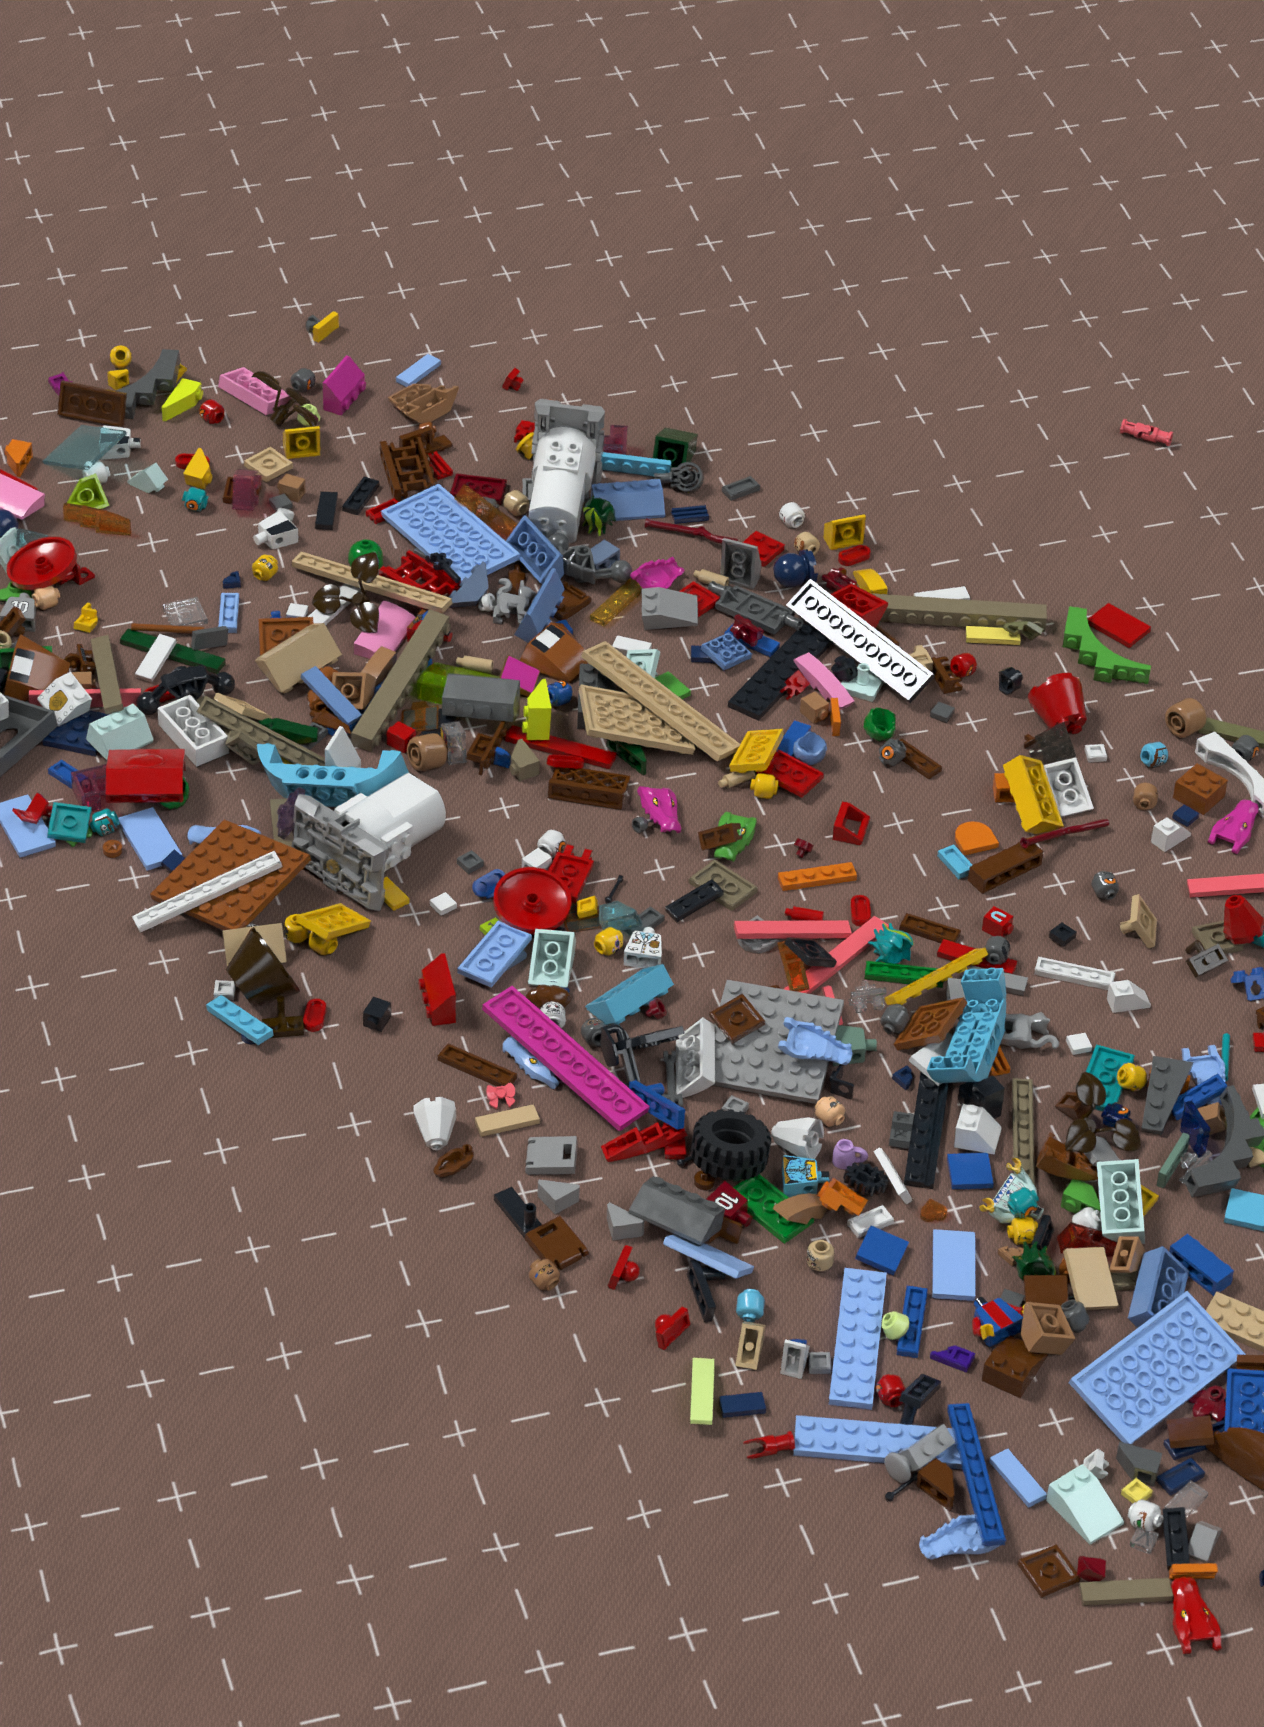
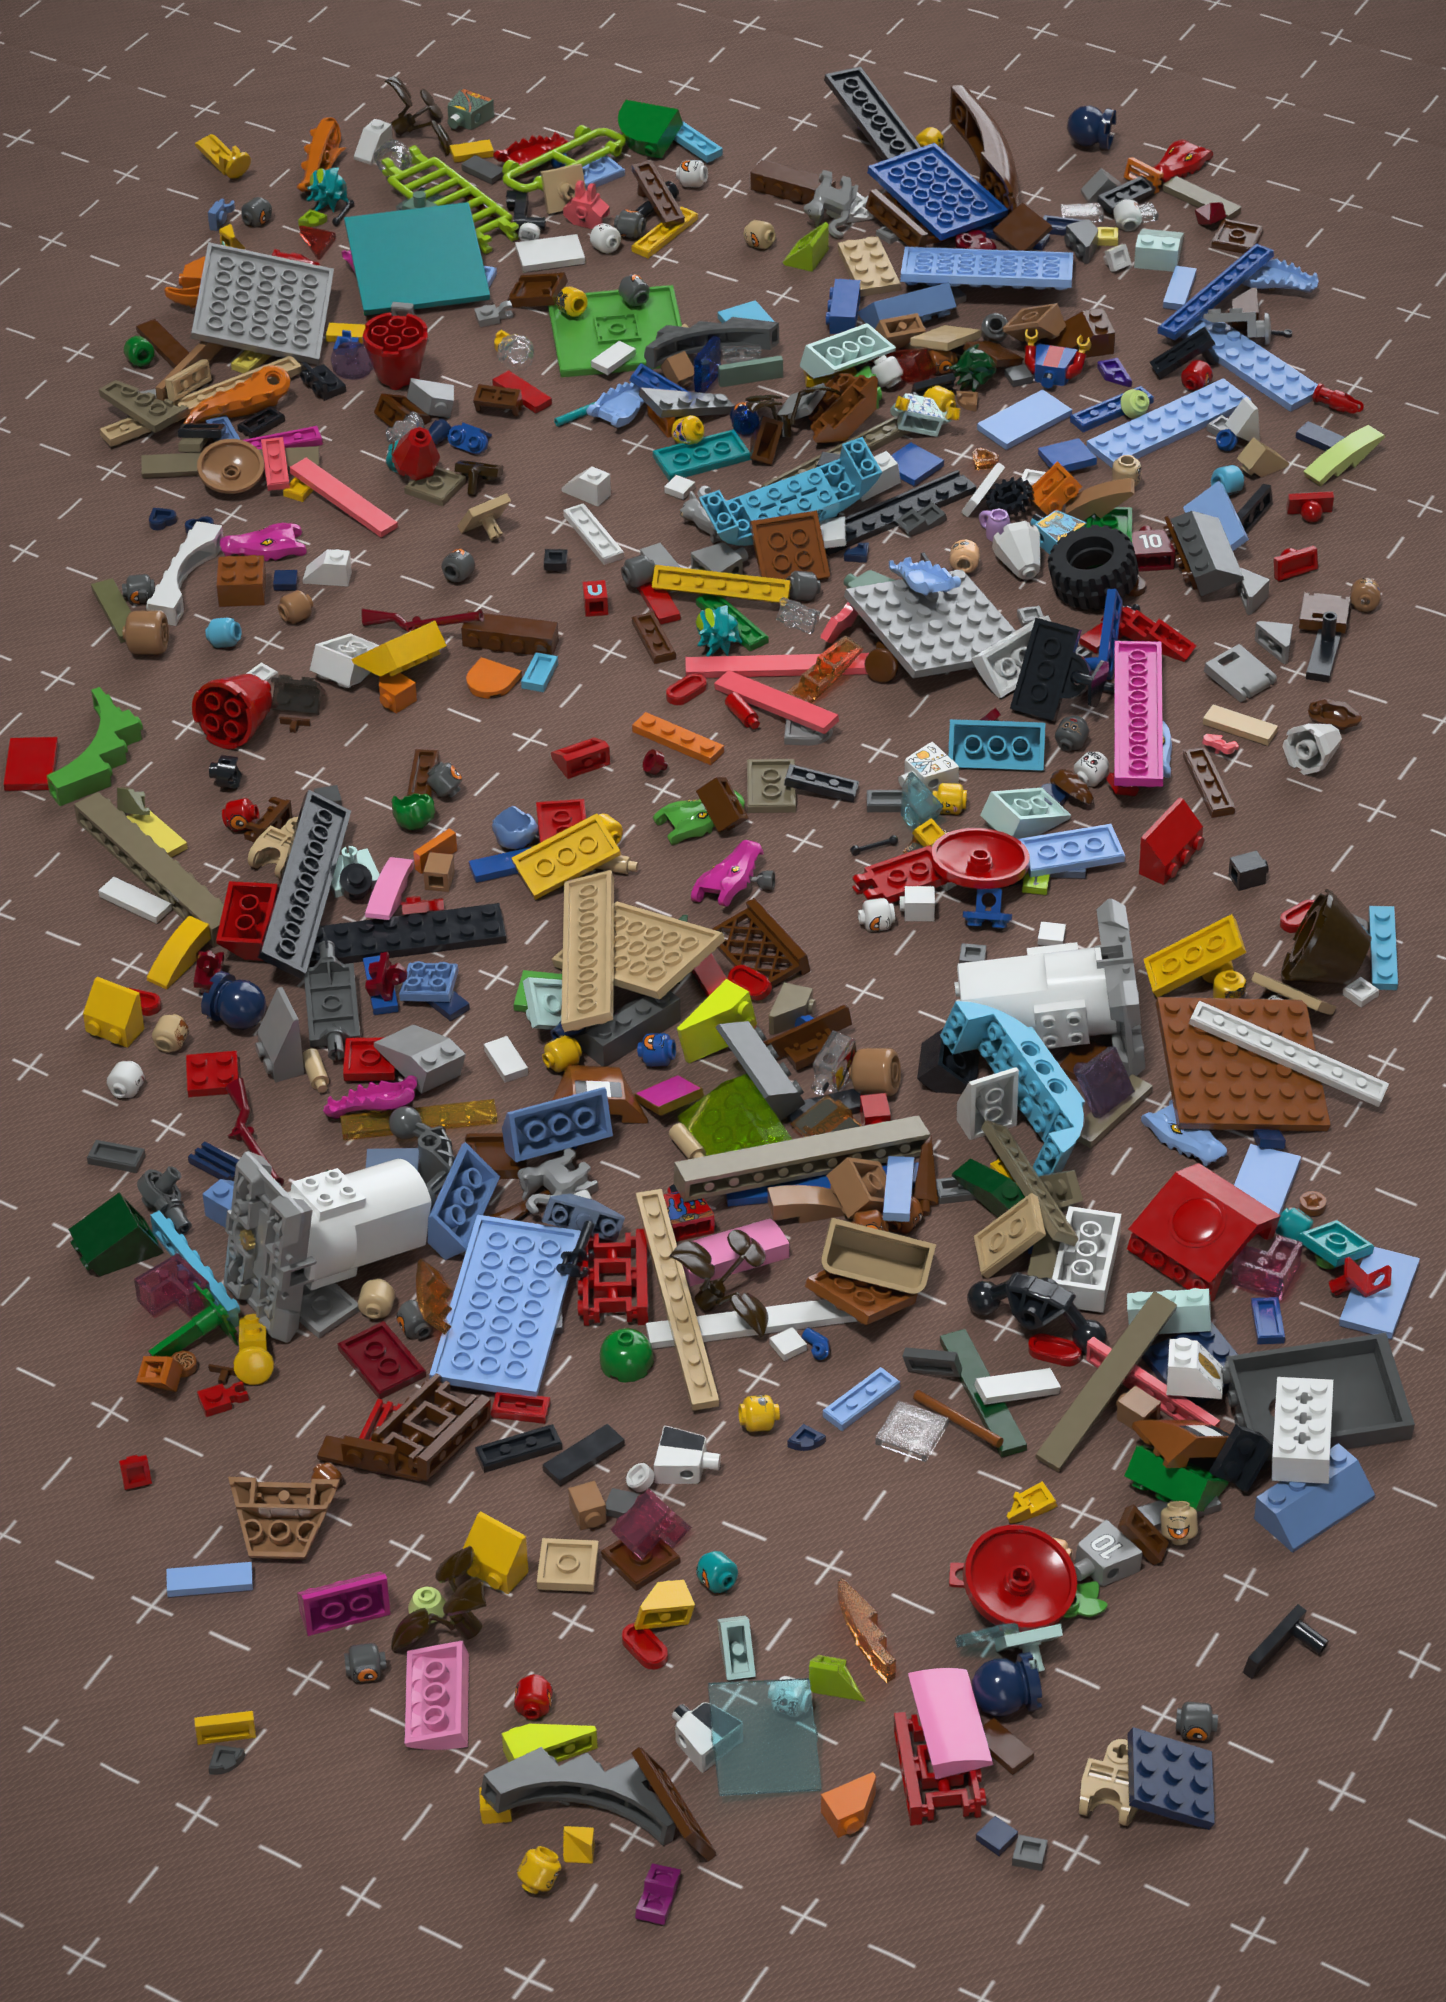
camera: 130 degrees left, 0 degrees up
reddish brown hips [64,644,96,675] -> none
reddish brown tile [709,993,765,1044] -> none
black tile [784,937,837,967] -> none
teal head [1007,1187,1039,1218] -> none

